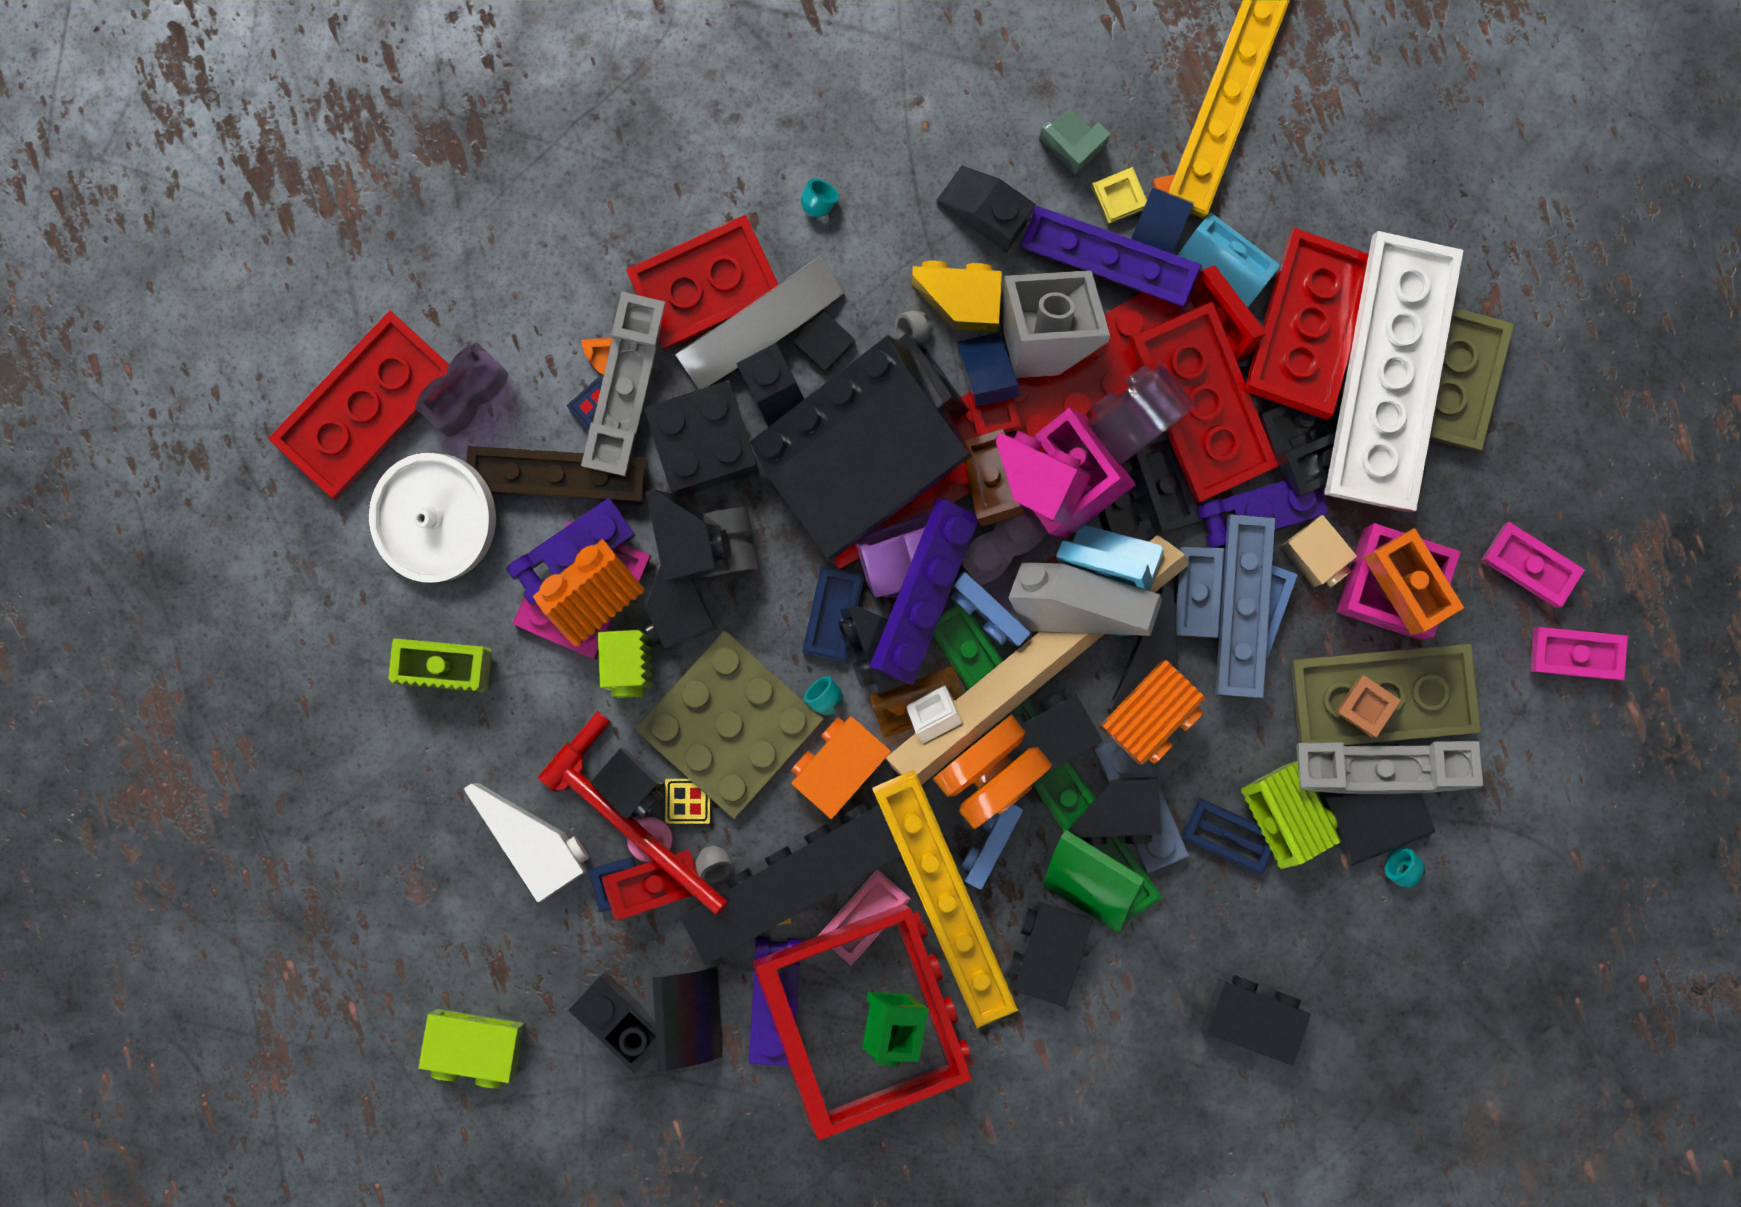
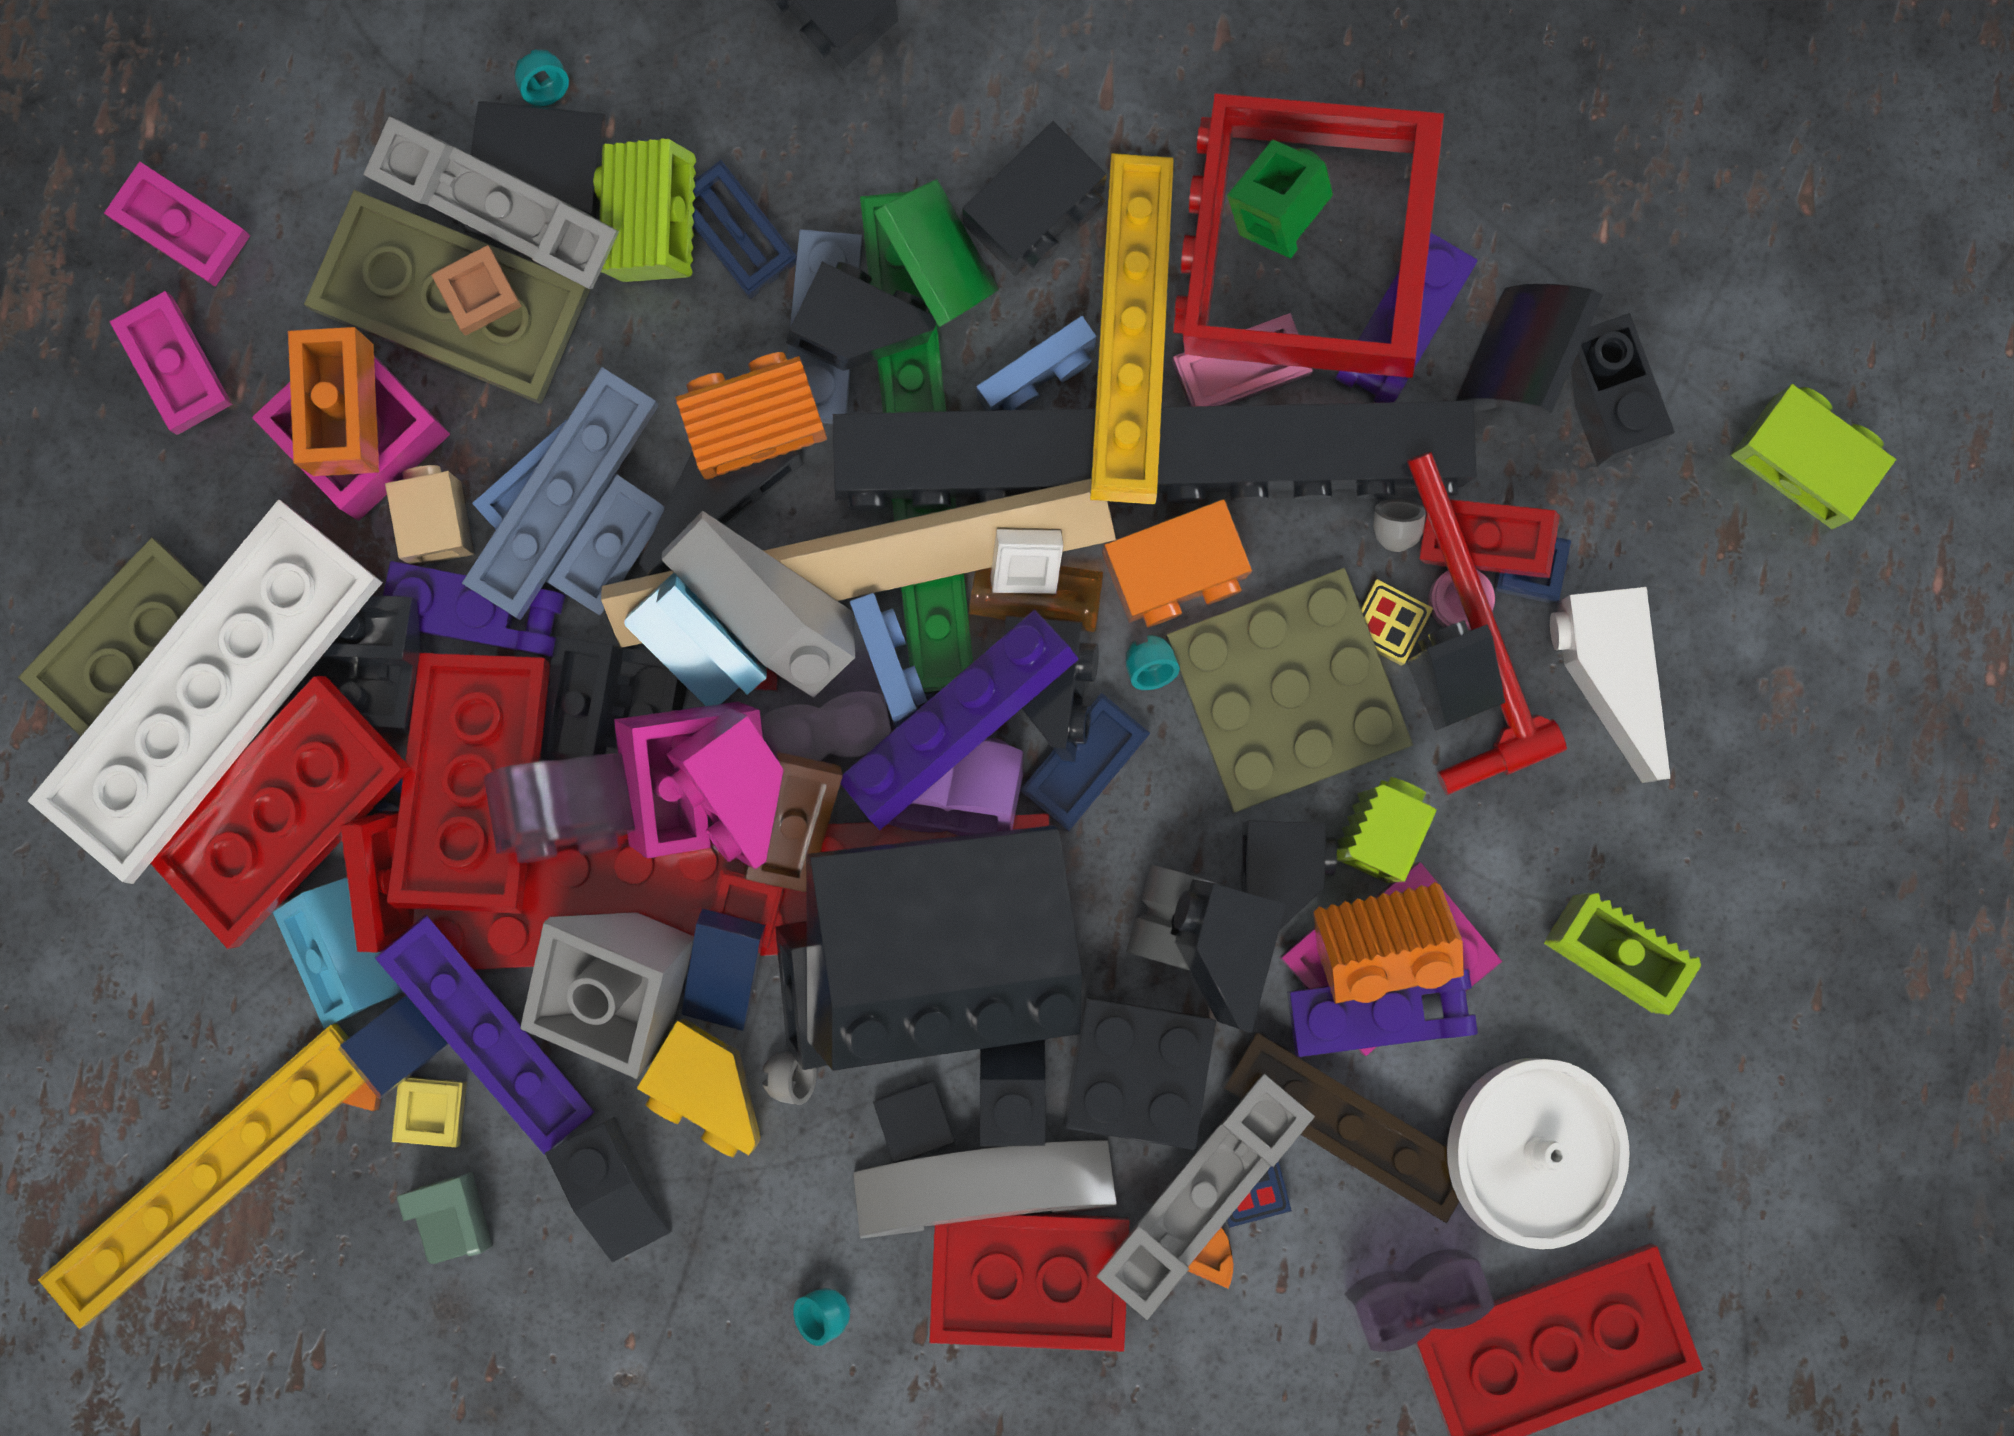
camera: 155 degrees left, 0 degrees up
orange wheel [932,714,1053,829] -> none

